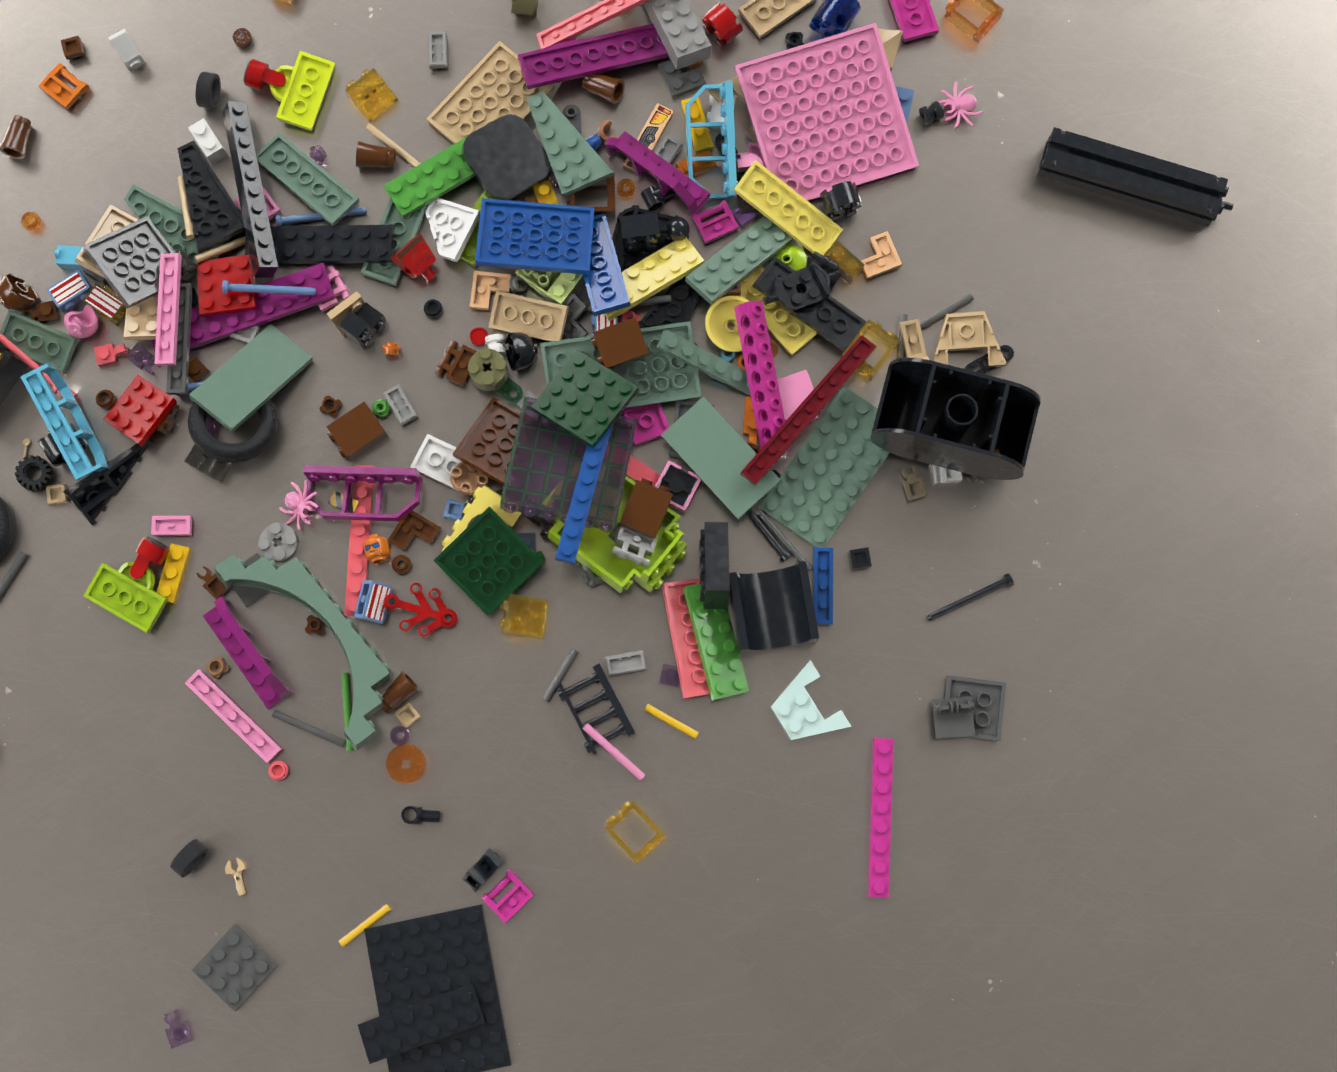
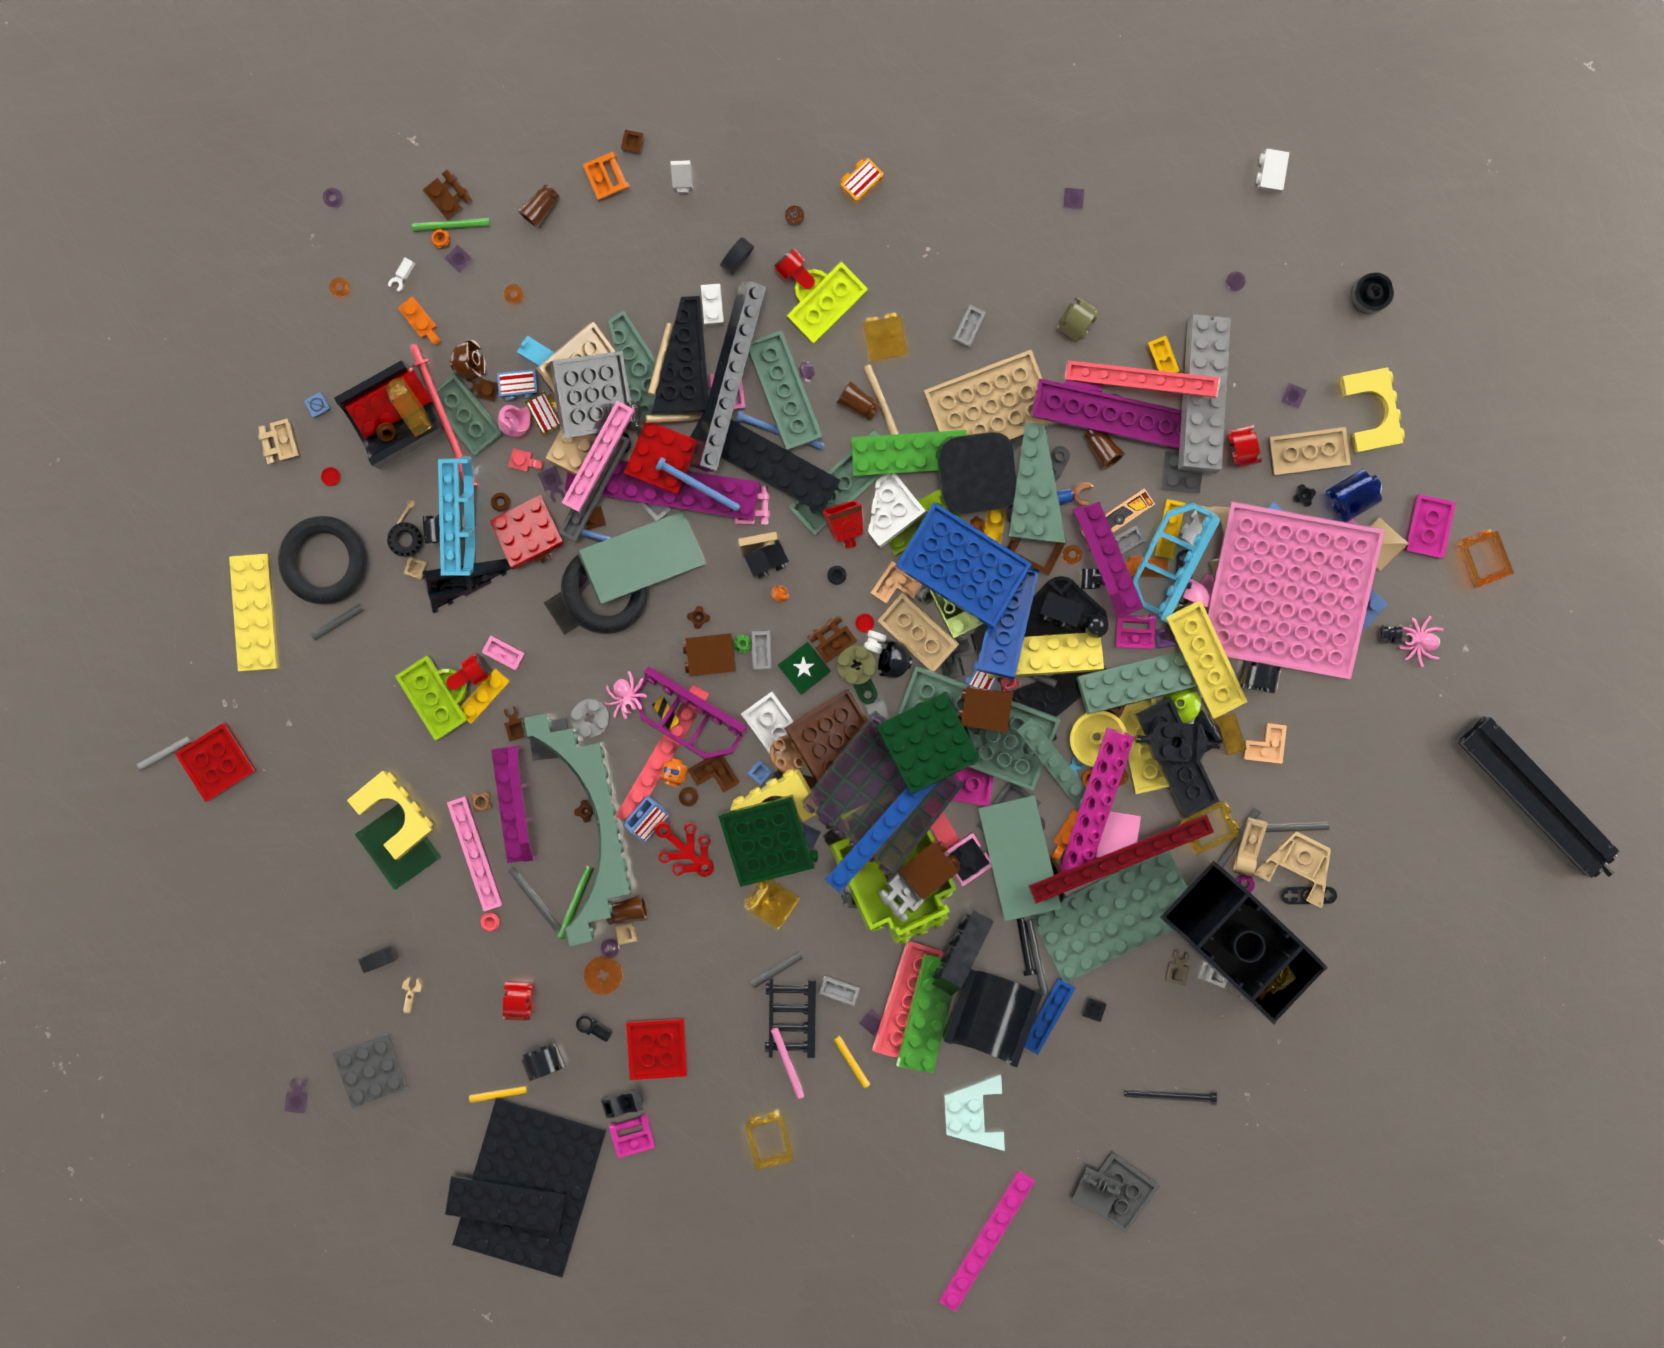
camera: 25 degrees right, 10 degrees up
none -> light yellow arch [347,771,434,860]
none -> clear green piece [355,803,442,891]
none -> red brick [503,981,533,1021]
none -> black brick [521,1043,565,1082]
none -> red plate [626,1018,688,1080]
none -> dark green tile [778,641,831,695]
none -> clear yellow plate [1265,964,1296,994]

